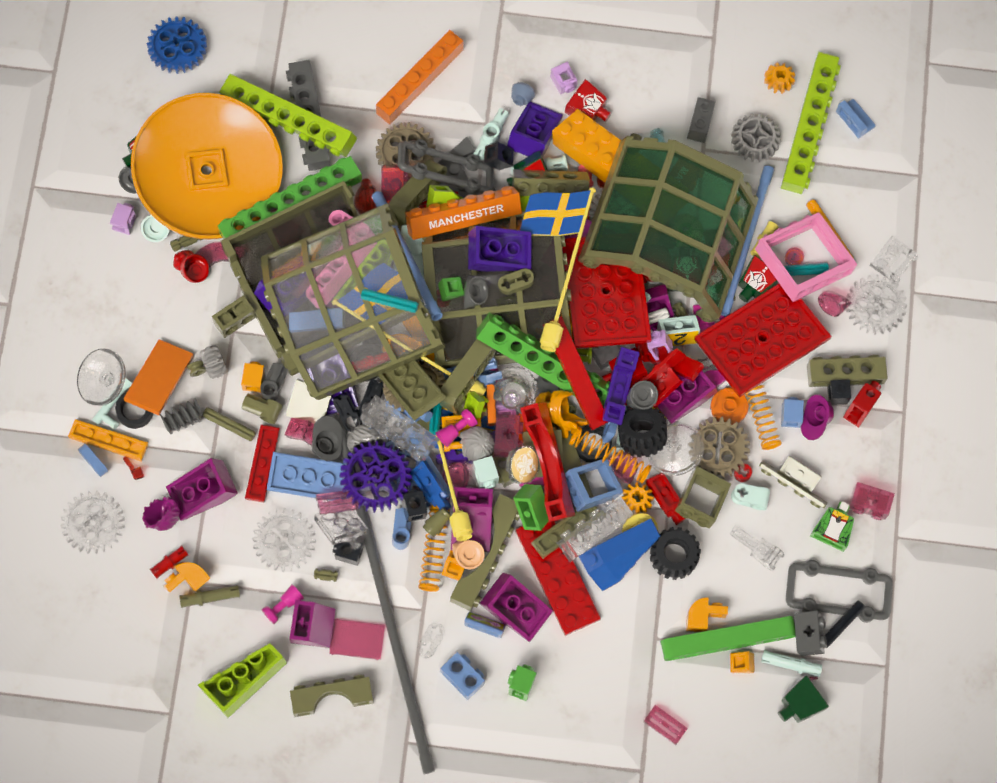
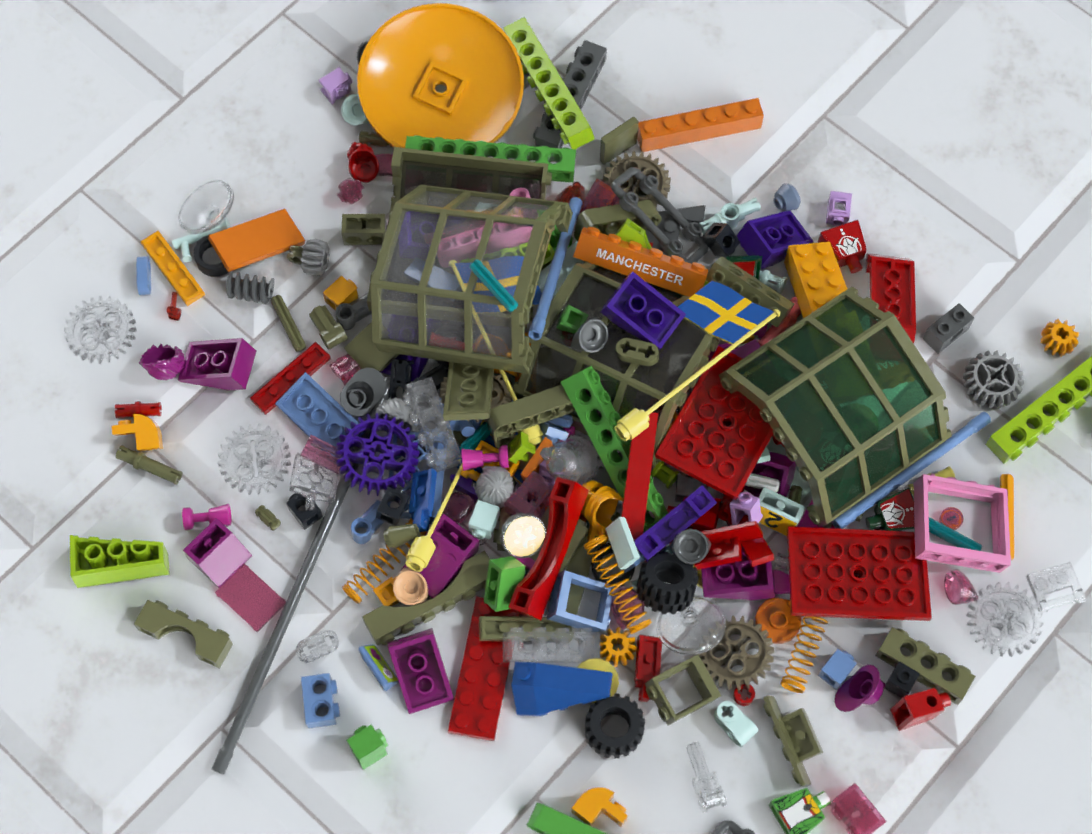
camera: 40 degrees right, 5 degrees down
none -> clear pink gear [337,178,364,204]
none -> olive tile [600,117,639,165]
none -> light aqua tile [605,517,640,569]
none -> red slope [866,254,916,362]

